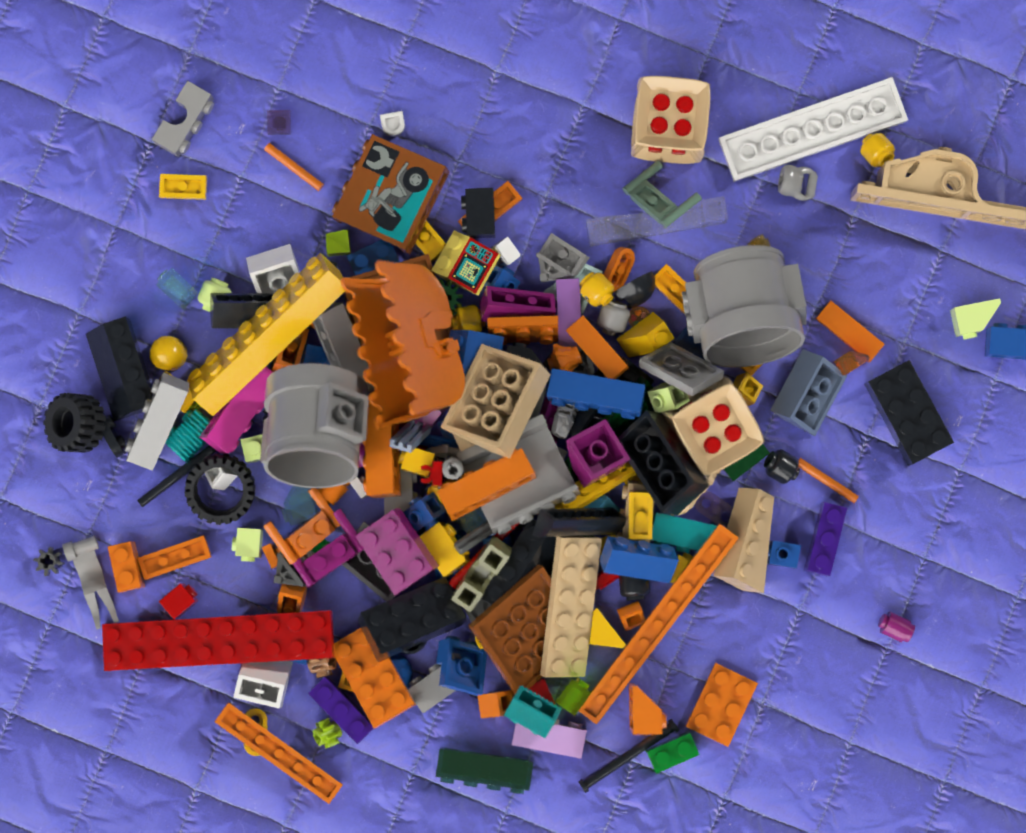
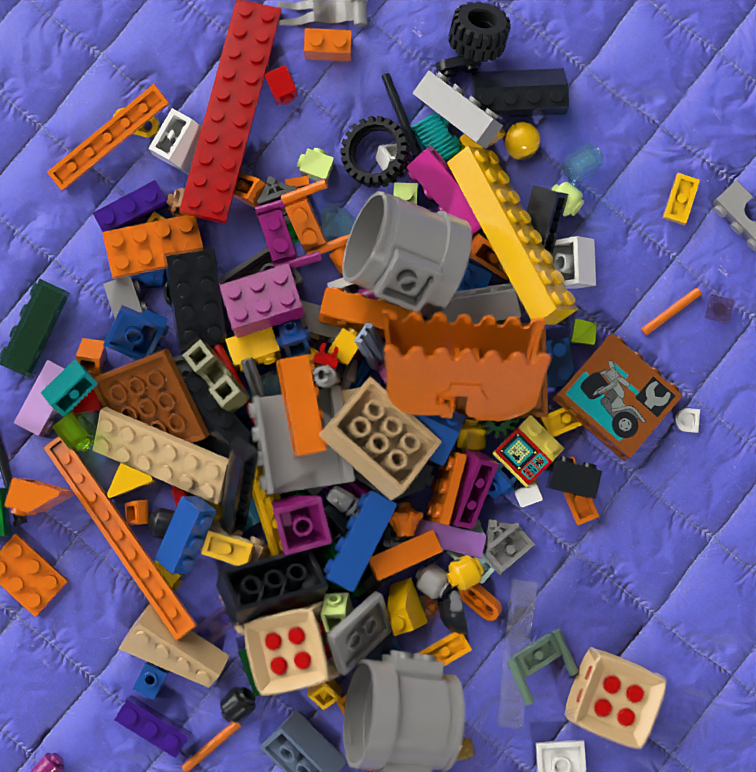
camera: 105 degrees right, 0 degrees up
orange plate [137,535,212,580] -> none
lime gear [313,718,342,749] -> none
teal brick [650,512,716,554] -> none

